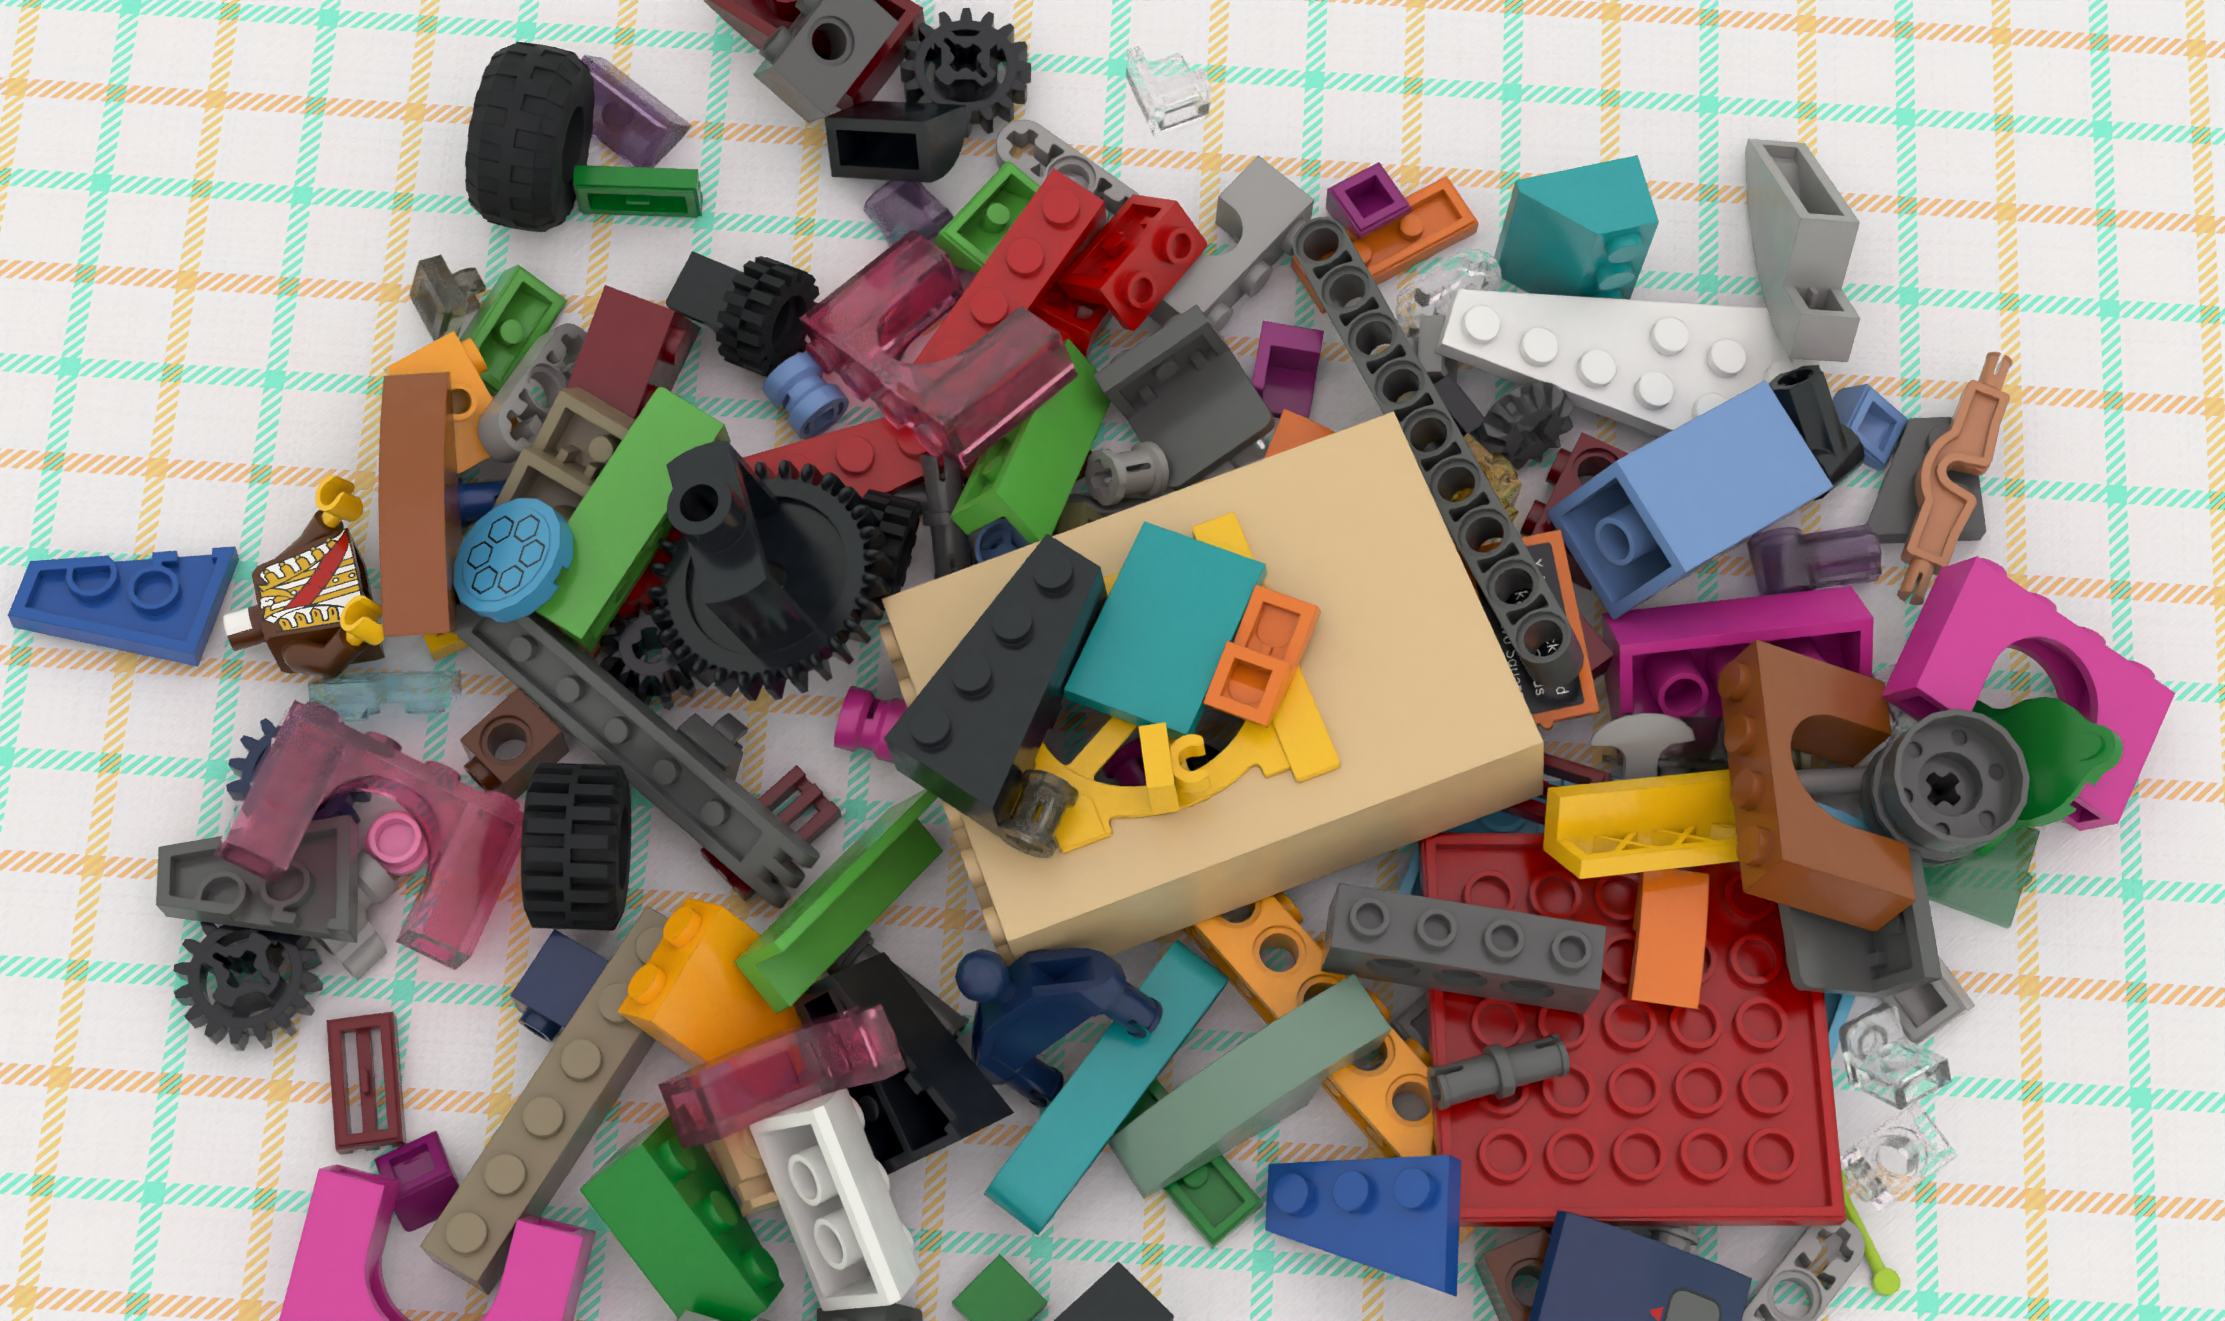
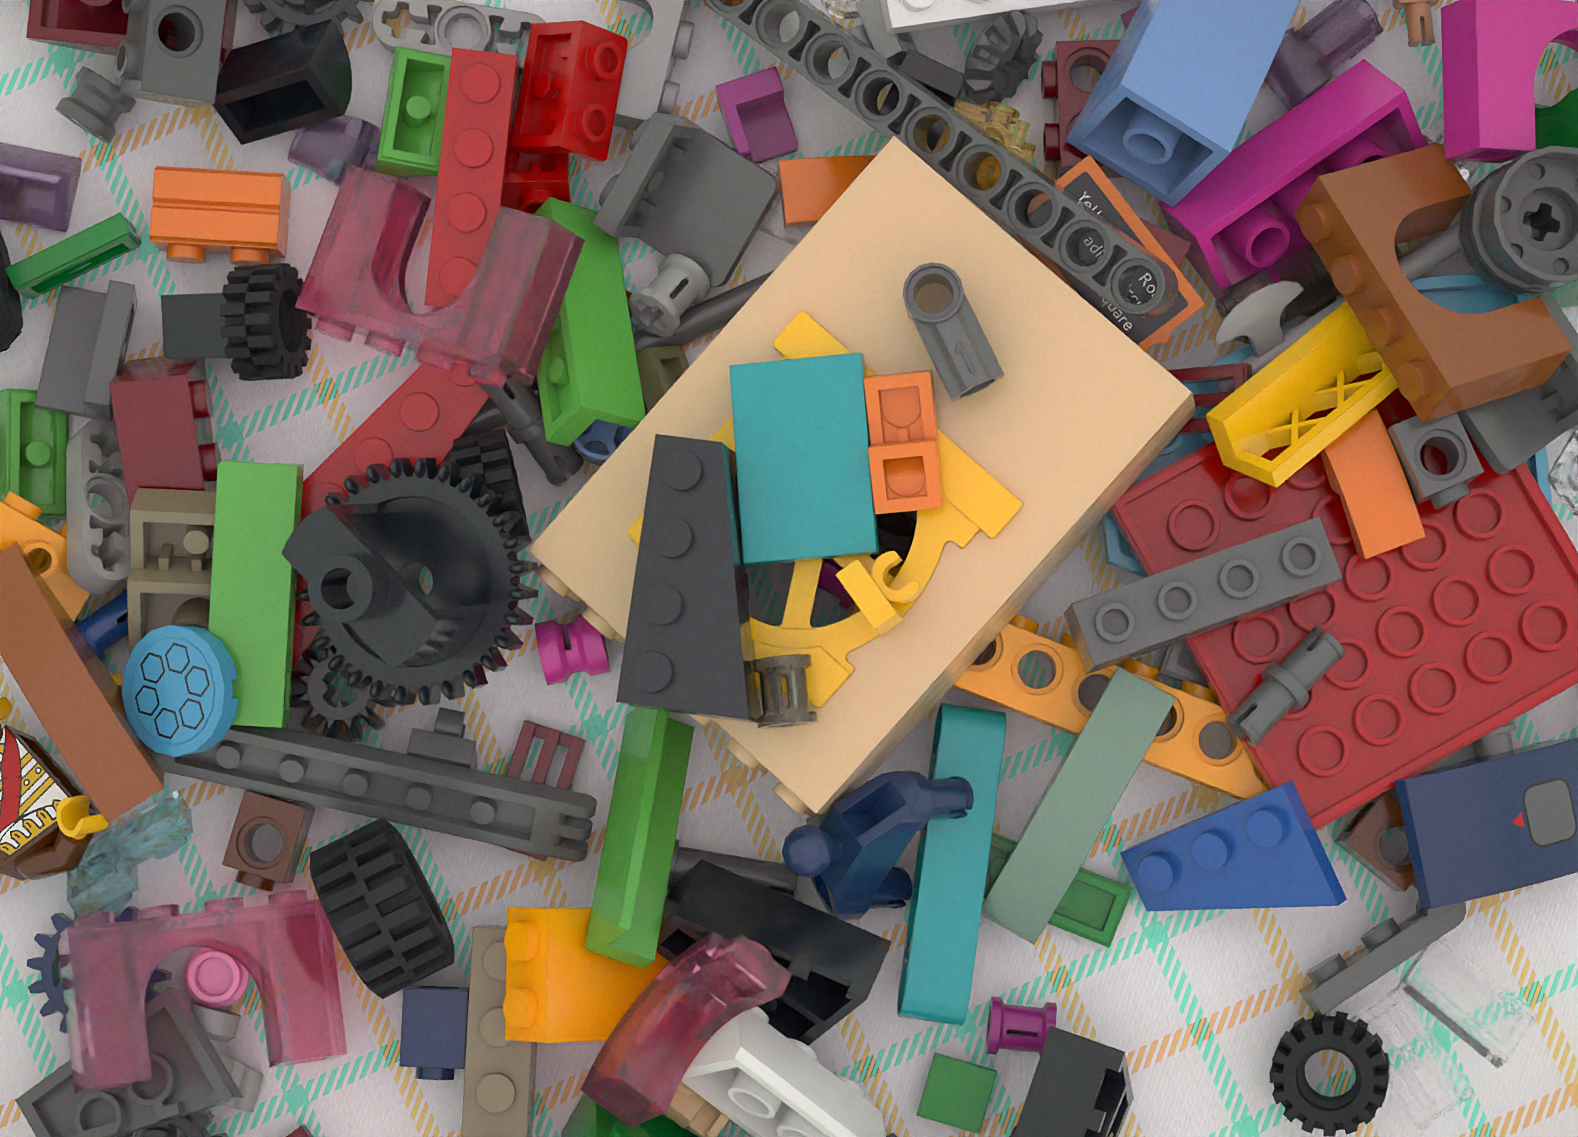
camera: 25 degrees left, 15 degrees up
medium blue wheel [762,352,849,440] -> none
none -> dark grey panel [35,280,137,421]
none -> dark grey wheel [55,66,137,144]
none -> orange brick [149,166,291,266]
none -> dark grey piece [903,262,1005,402]
none -> magenta bush [986,996,1057,1057]
none -> dark grey brick [1387,412,1484,510]

